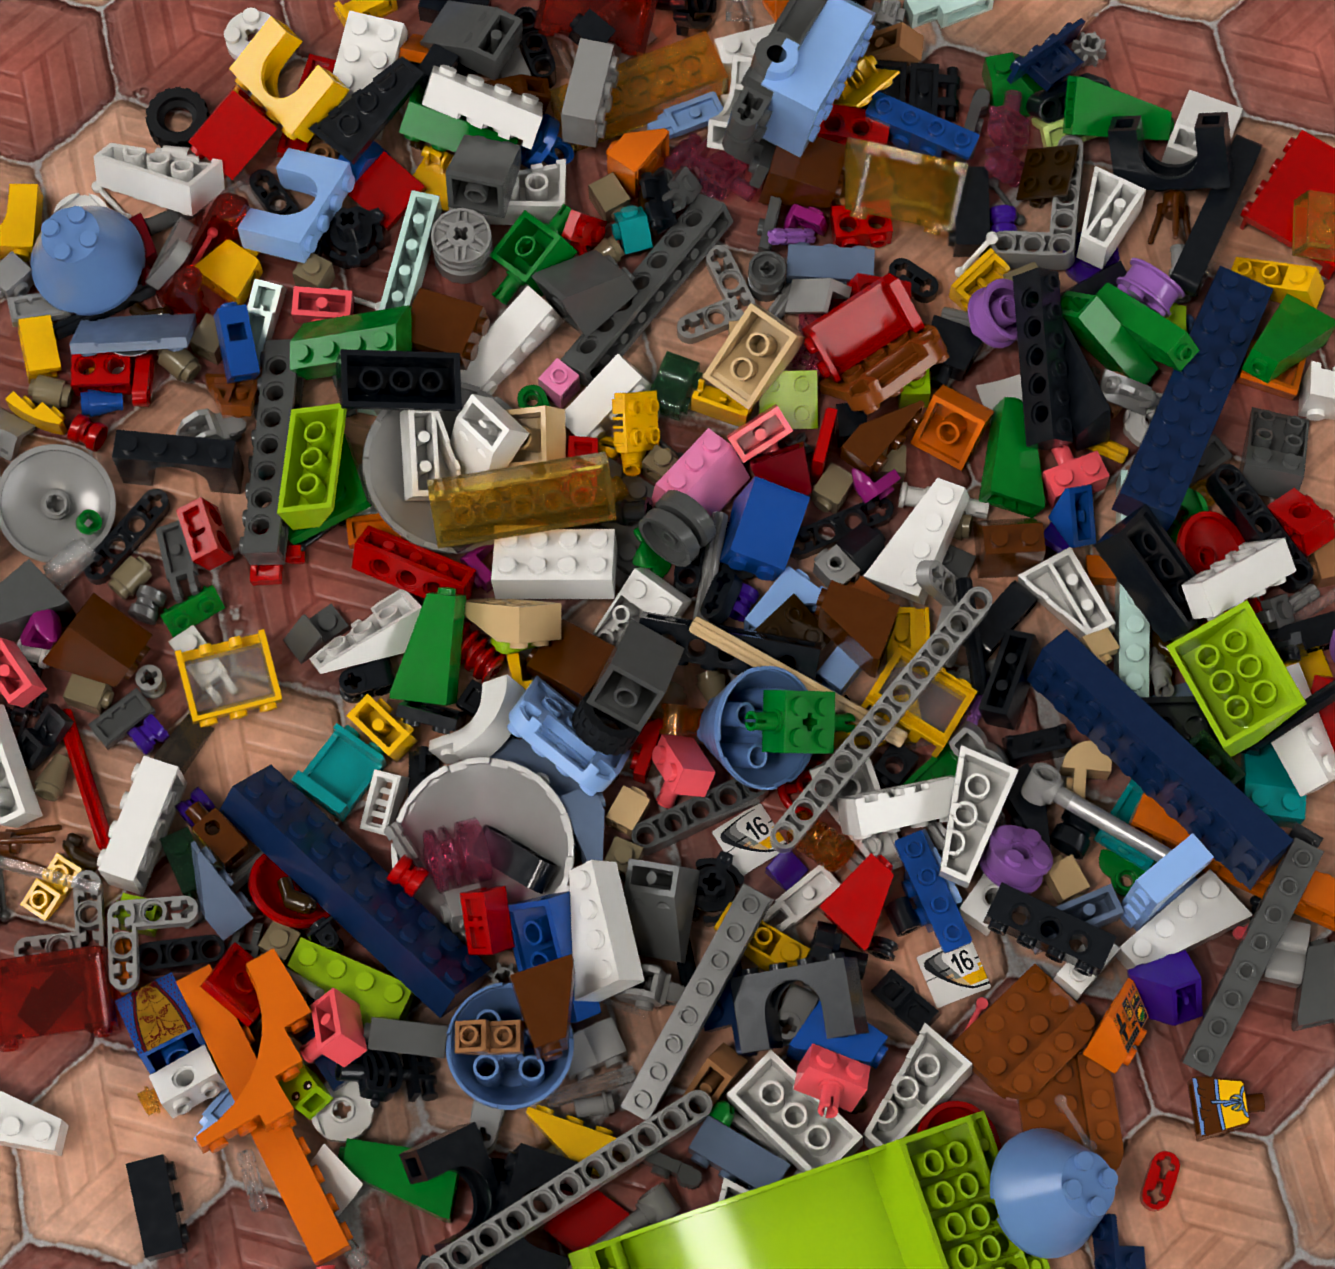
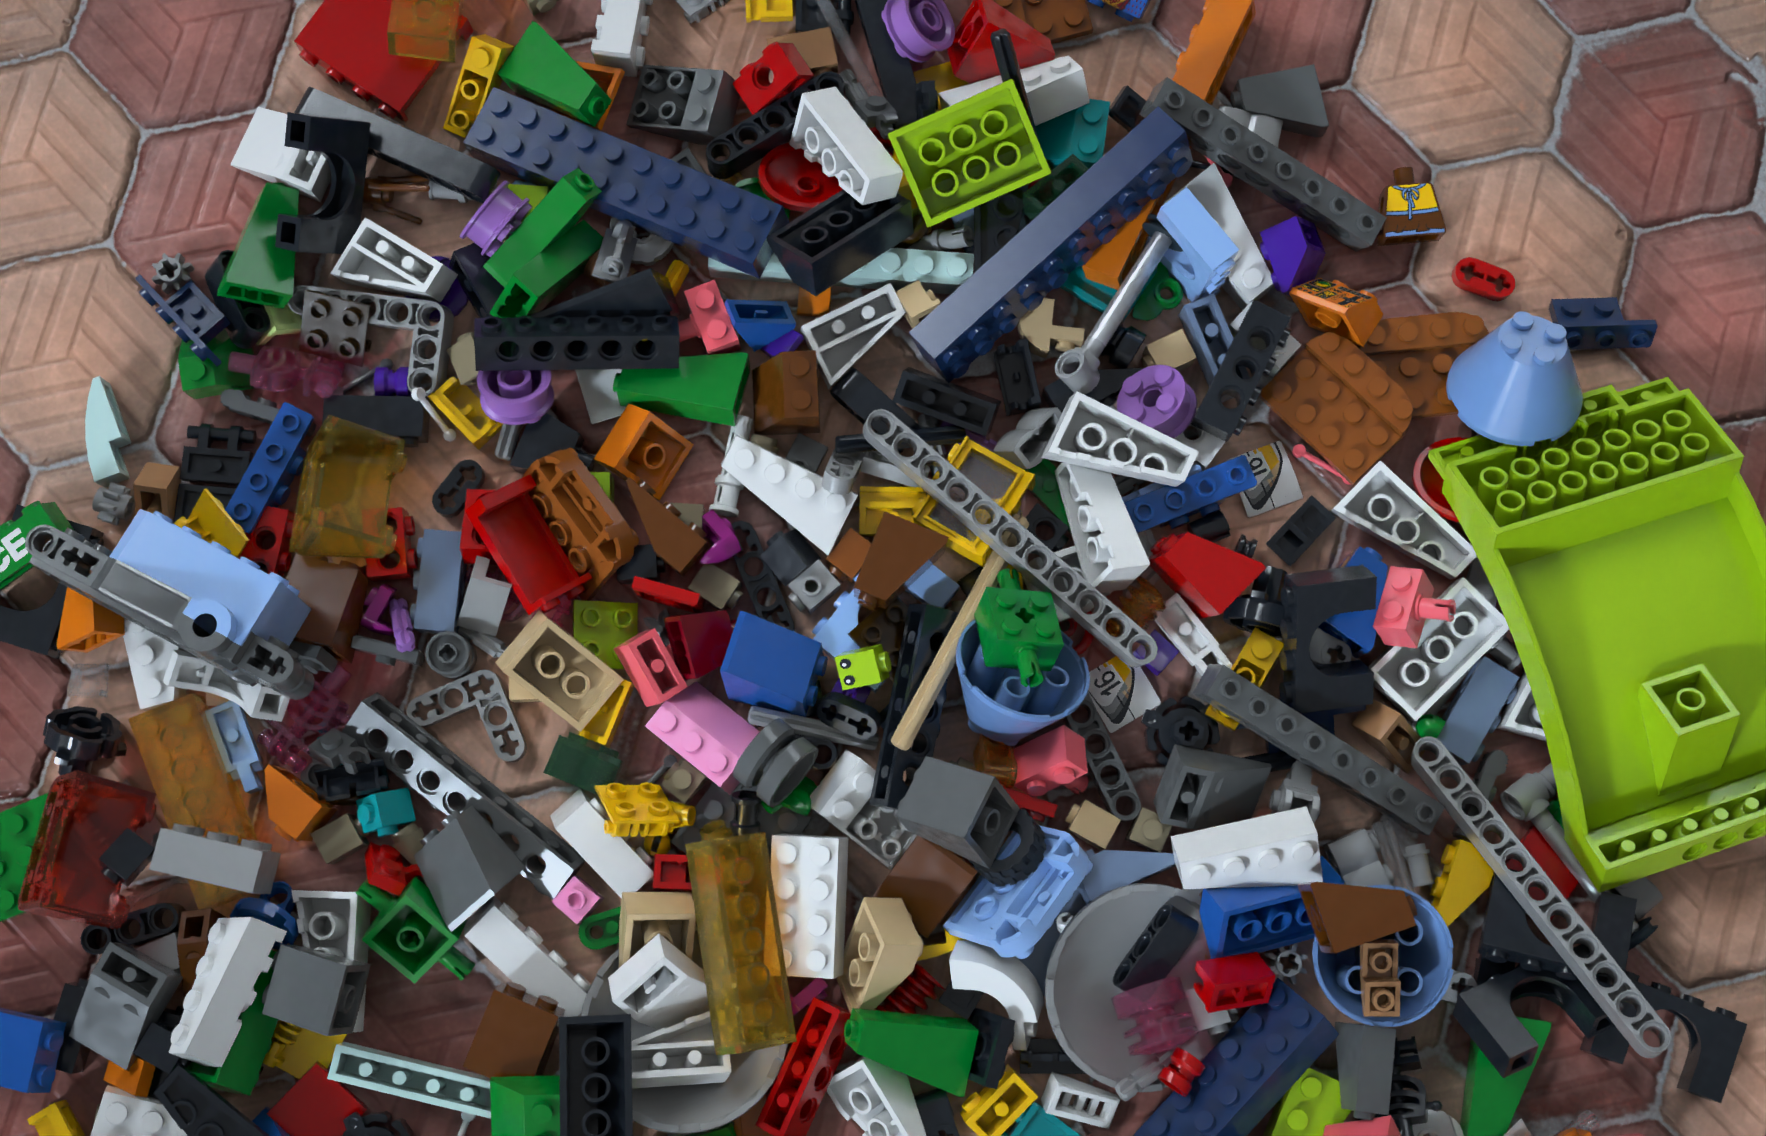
camera: 90 degrees left, 10 degrees up
light grey wheel [431,208,493,284] -> none
dark tan cone [696,668,726,703] -> none
clear hinge [1055,1095,1097,1152] -> none
none -> lime brick [835,644,891,690]

